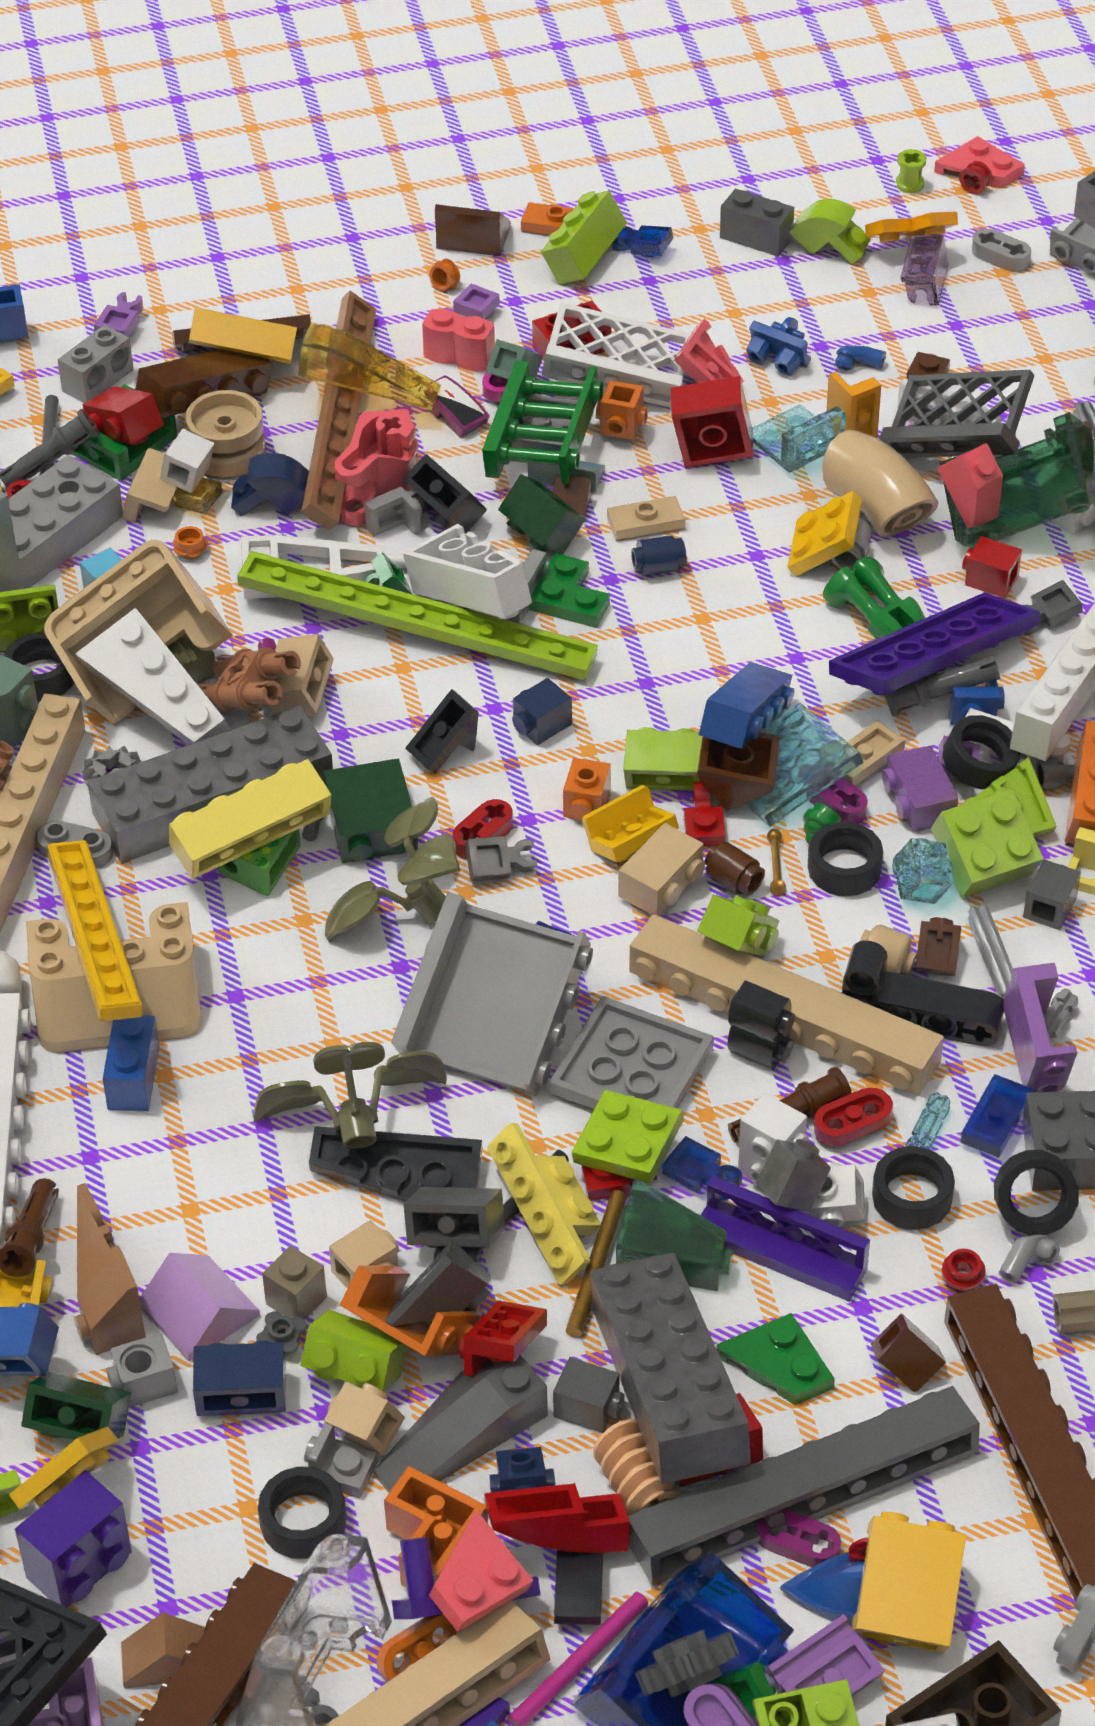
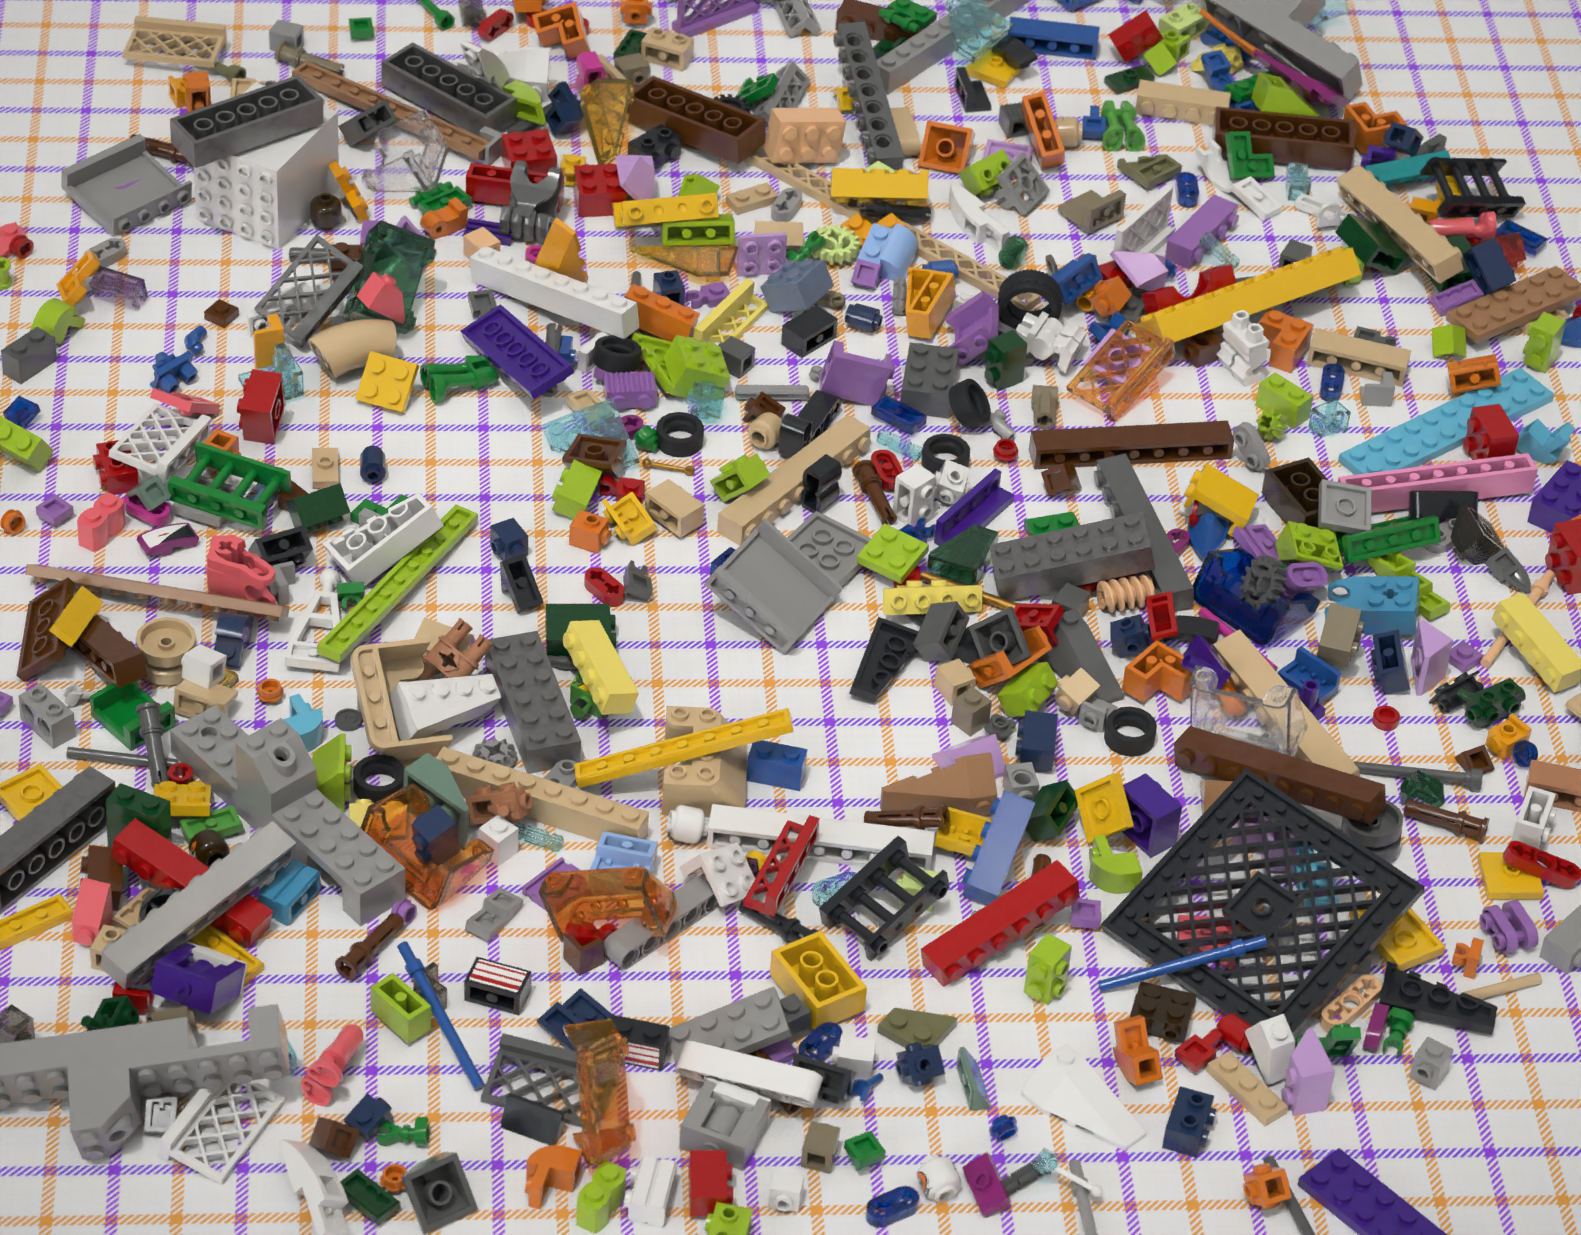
camera: 85 degrees left, 5 degrees down
red brick [82,386,164,445] -> none
olive plant [253,1042,447,1149] -> none
clear yellow wedge [298,322,441,410] -> none
olive plant [325,797,460,942] -> none
coral wing [429,1512,534,1632] -> none
blue brick [698,662,795,749] -> none
reddish brown brick [705,842,765,896] -> none
flat silver brick [755,1139,831,1212] -> none
red brick [962,536,1022,598] -> none

